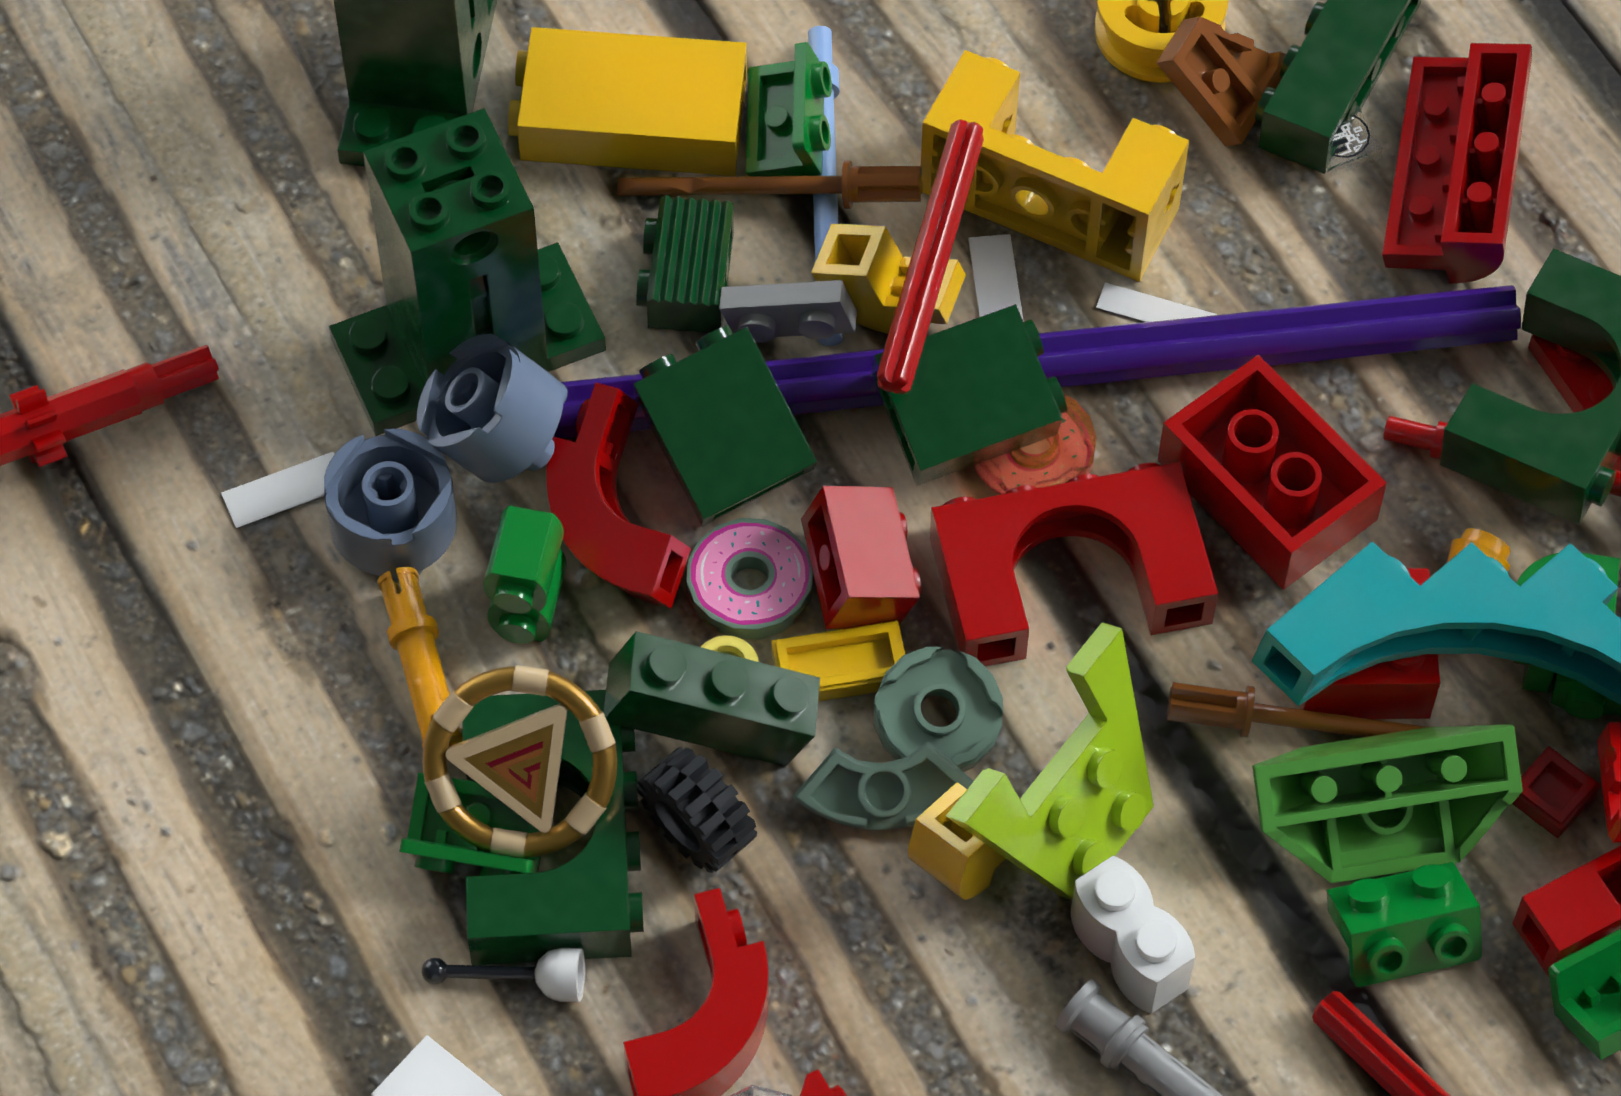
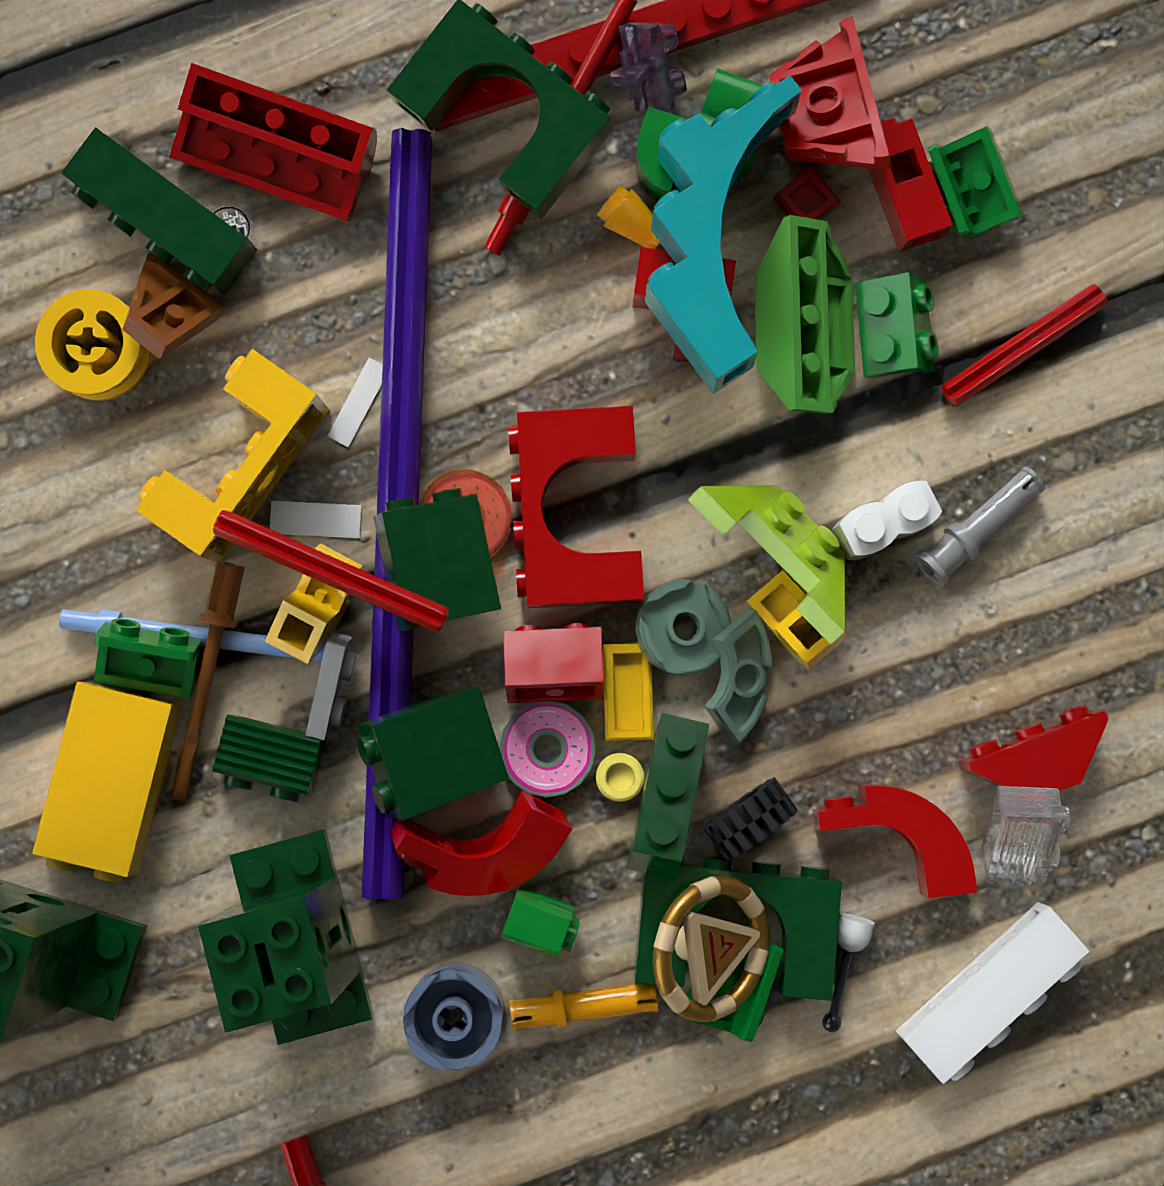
camera: 80 degrees left, 25 degrees up
white sticker [221,452,335,528] -> none
sand blue brick [417,334,568,483] -> none
red brick [1157,355,1387,590] -> none
dark orange piece [1167,682,1426,738] -> none

